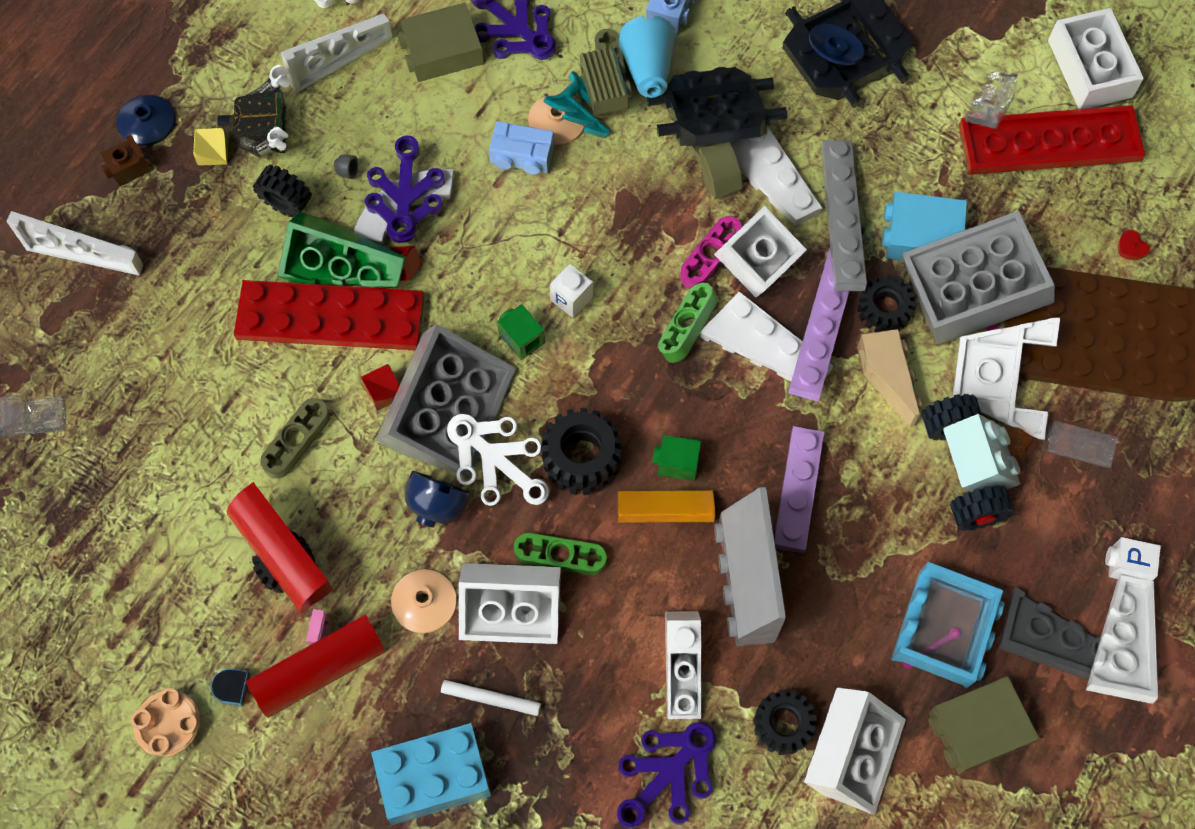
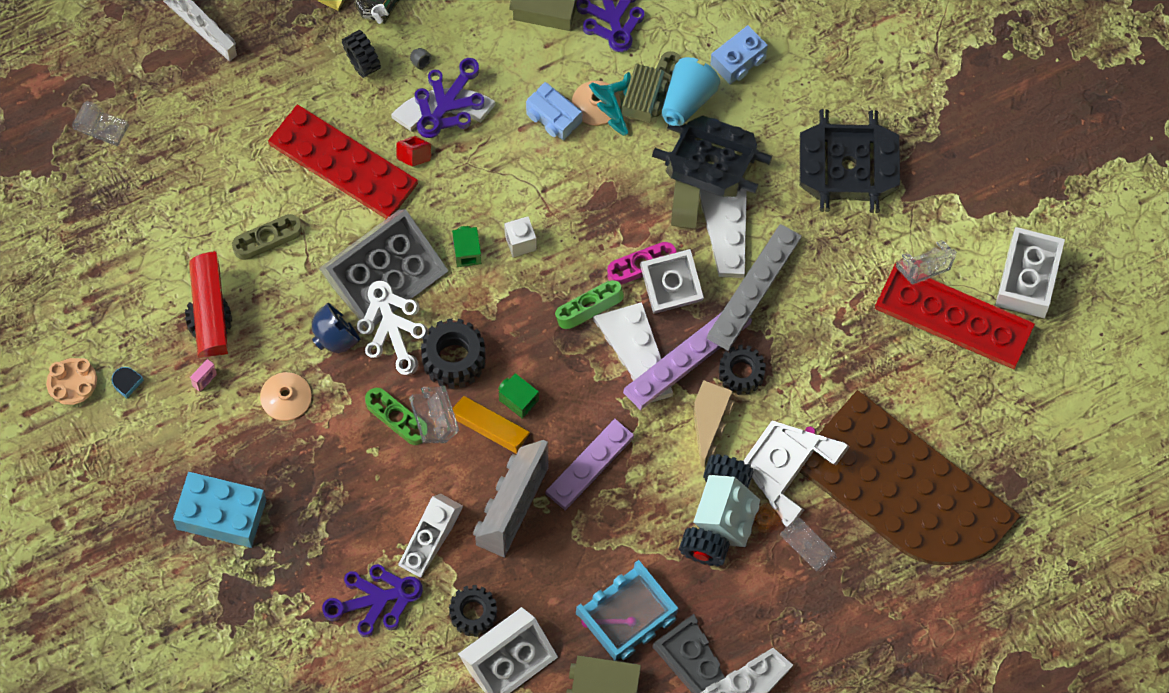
camera: 30 degrees right, 0 degrees up
red brick [245,614,386,718] -> none
green wedge [277,212,406,287] -> none
red slope [361,364,399,411] -> none
white bar [441,680,541,716] -> none
white slope [459,563,561,644] -> none
dark blue dish [809,24,864,65] -> none
medium azure brick [881,192,967,261] -> none
light grey slope [902,211,1055,345] -> none
white brick [1105,537,1161,581] -> none
red piece [1117,230,1150,260] -> none
none -> clear hinge [409,386,459,443]

